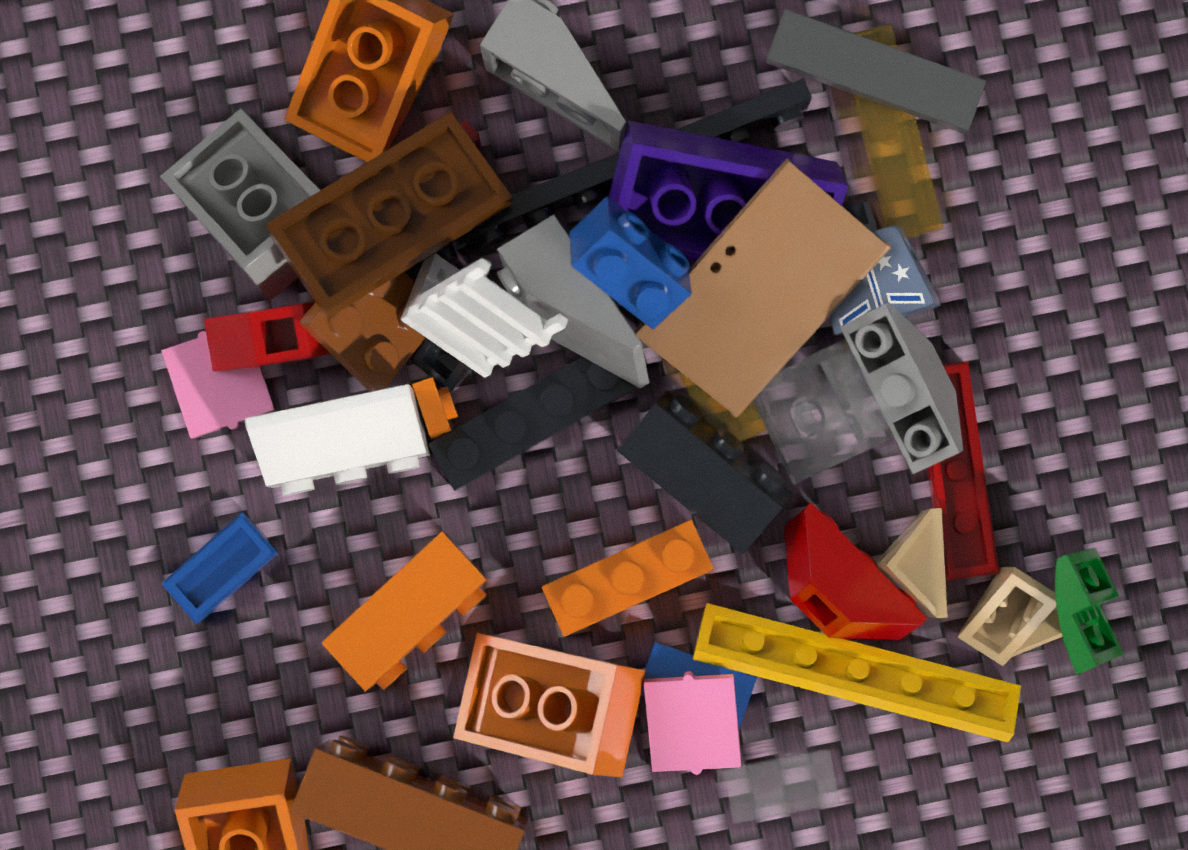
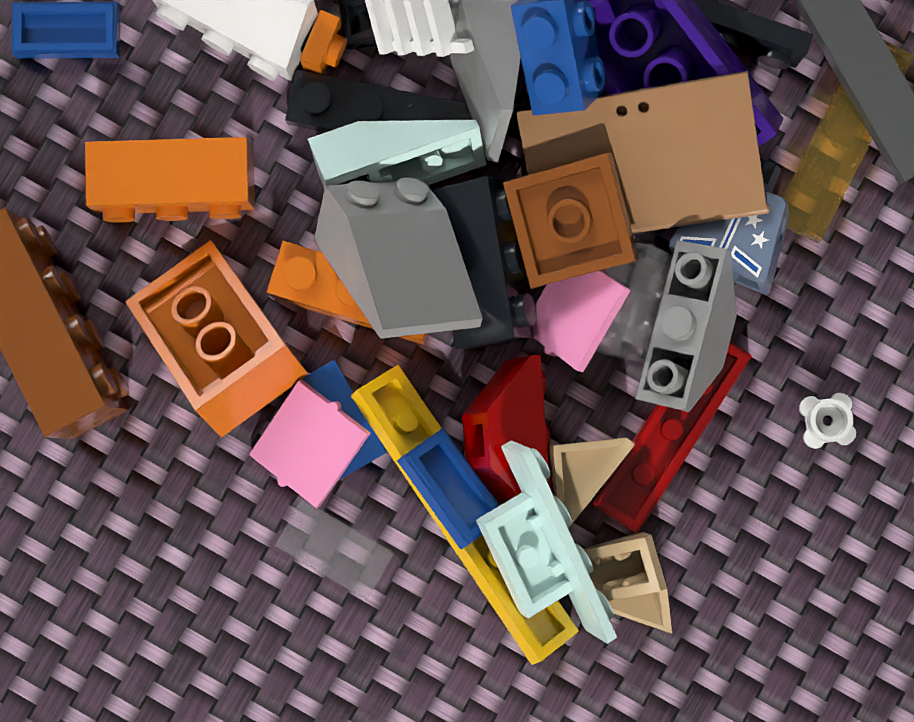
camera: 40 degrees right, 0 degrees up
green slope [1055,548,1124,675] -> none
none -> light aqua slope [308,120,486,189]
none -> light grey slope [314,178,483,339]
none -> blue tile [397,428,499,550]
none -> light aqua bracket [476,441,617,644]
none -> dark orange plate [503,153,639,288]
none -> bright pink piece [532,269,631,372]
none -> white plate [799,393,856,449]

